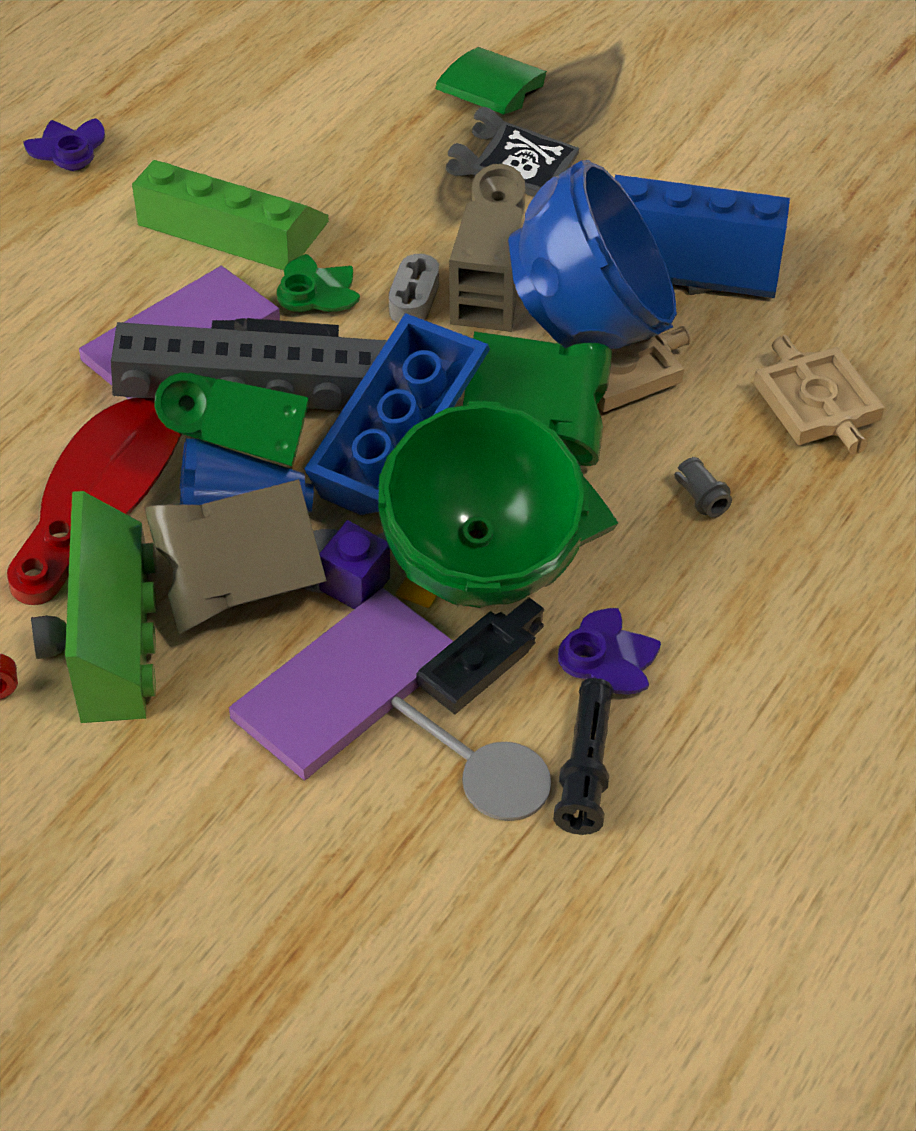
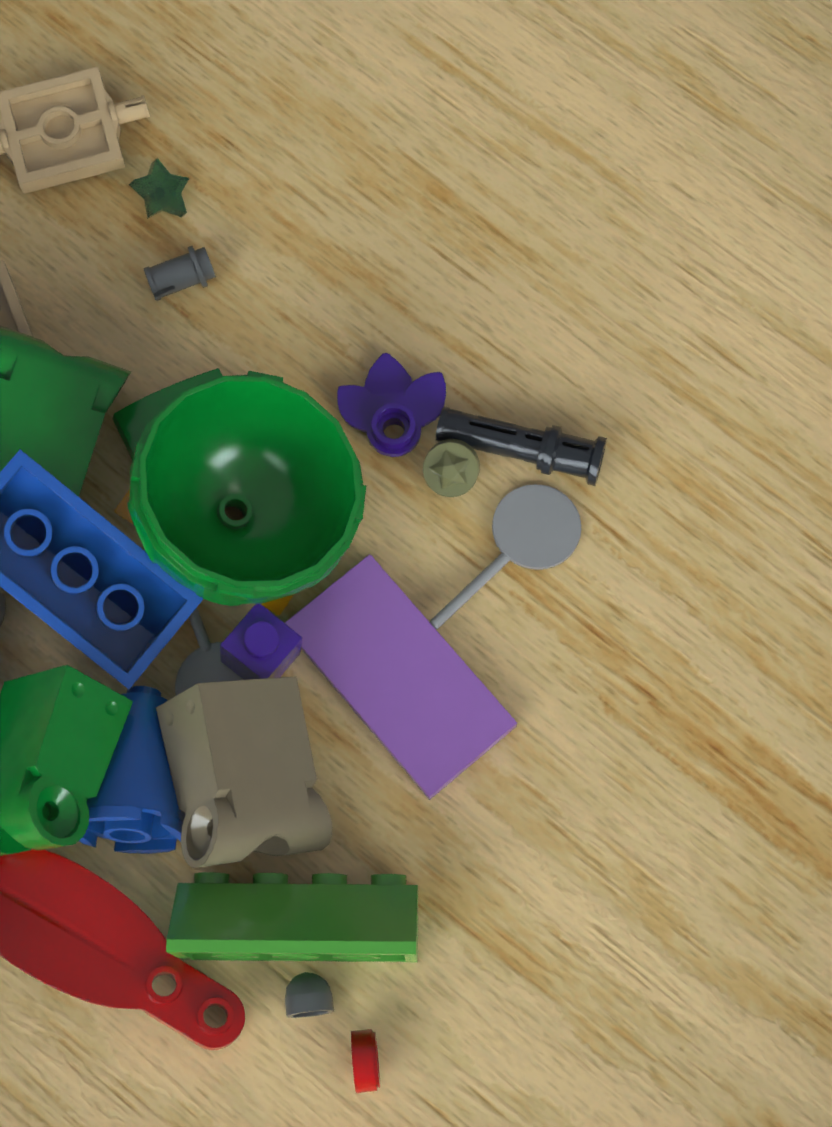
camera: 80 degrees left, 25 degrees up
black hinge [416,597,544,715] -> none
none -> clear green piece [129,158,189,219]
none -> olive tile [423,439,480,497]

